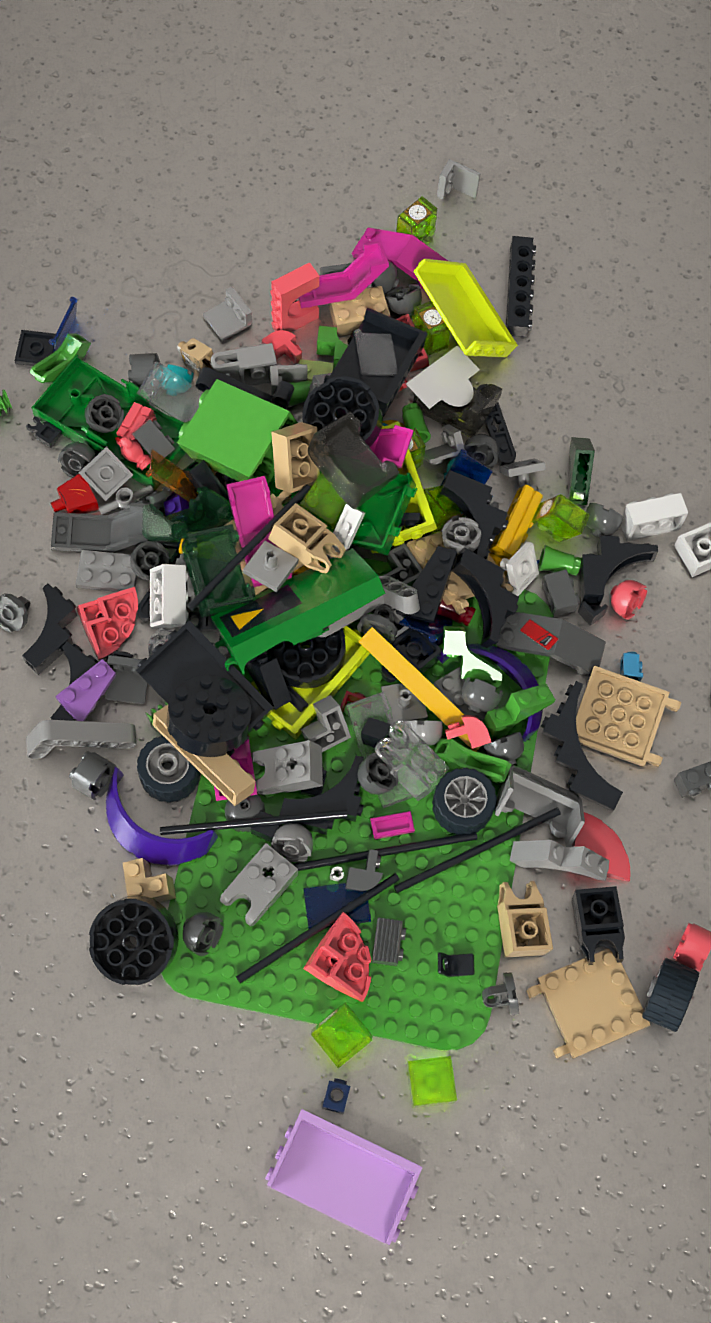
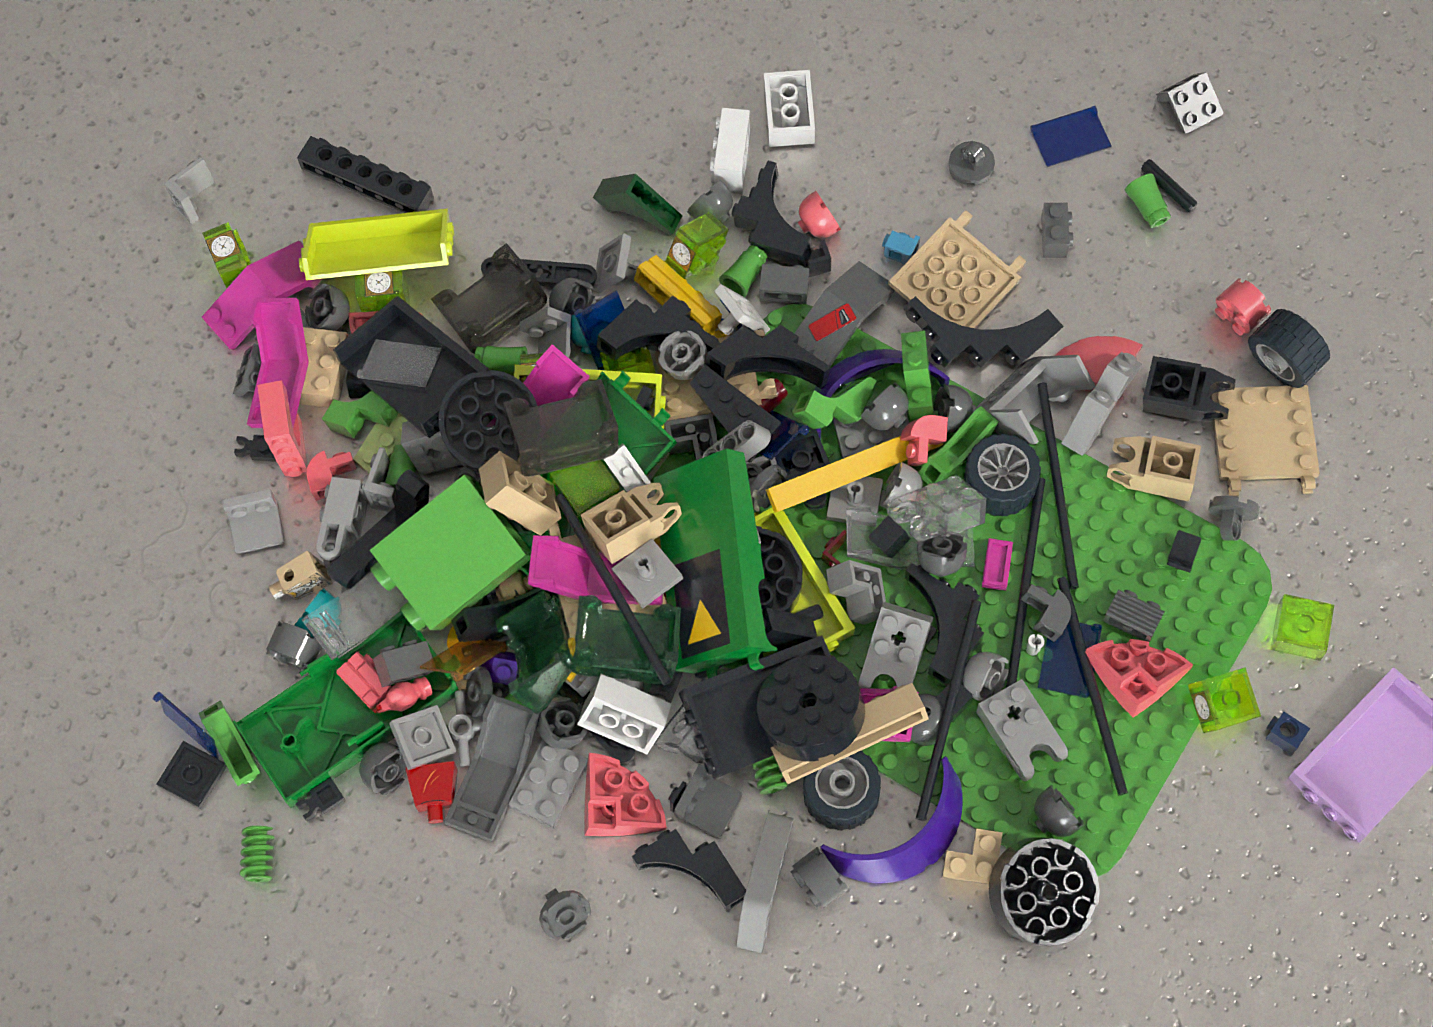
camera: 60 degrees left, 0 degrees up
black arch [22,583,77,675] -> none
medium lavender wing [55,659,116,721] -> none
dark grey cylinder [85,394,124,433] -> none
white sticker [406,346,480,409] -> none

